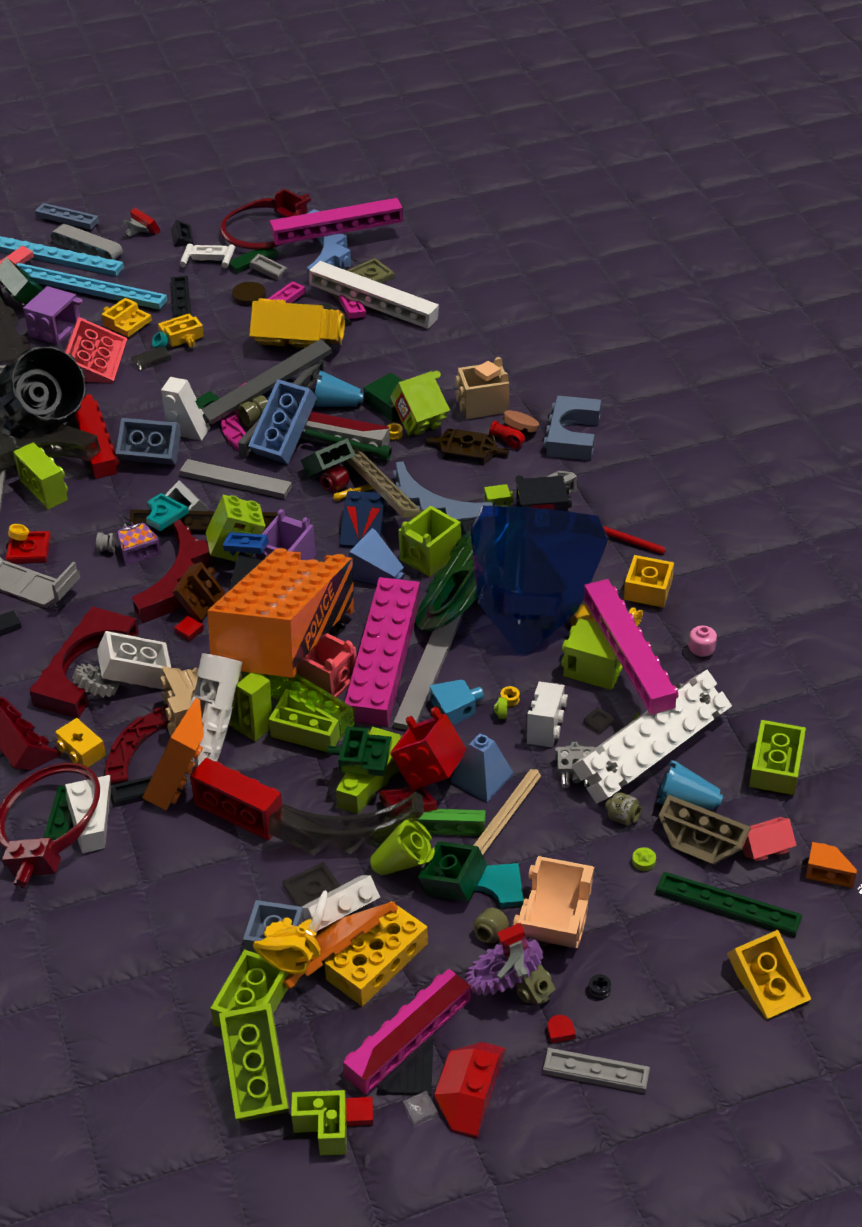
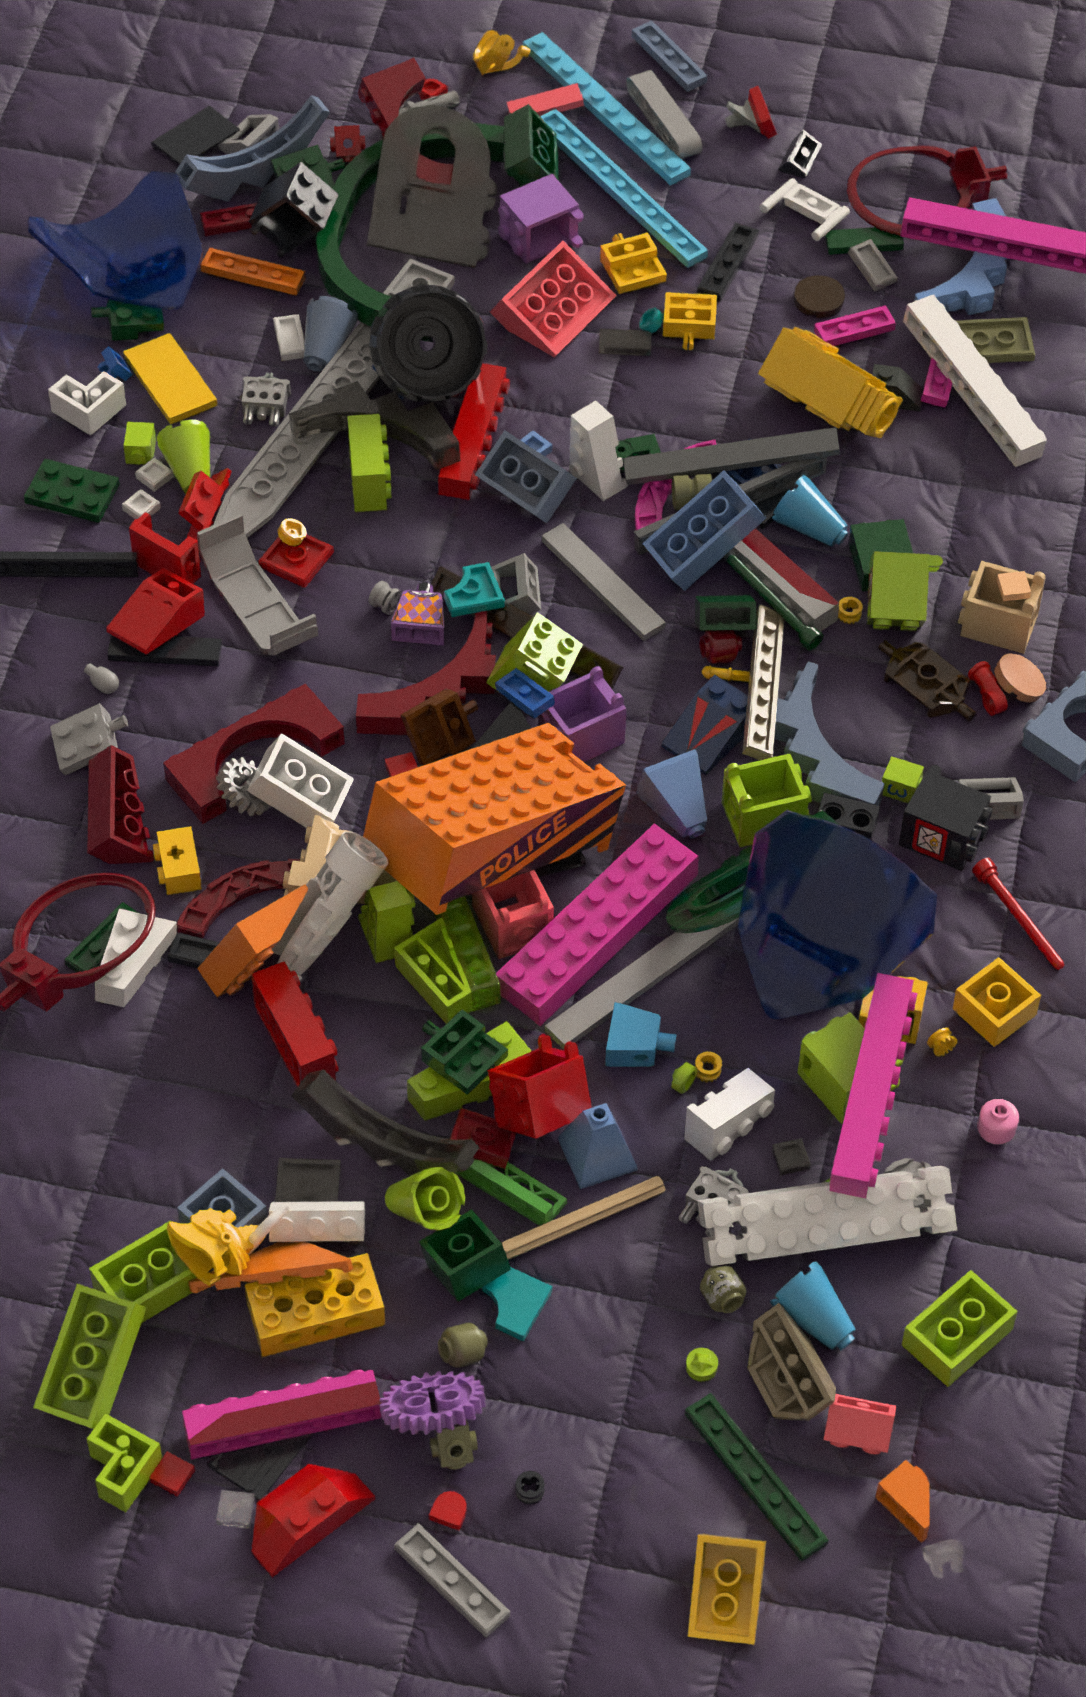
camera: 30 degrees right, 10 degrees up
piece [497,923,528,980] -> none
light nougat cylinder [513,856,594,948] -> none

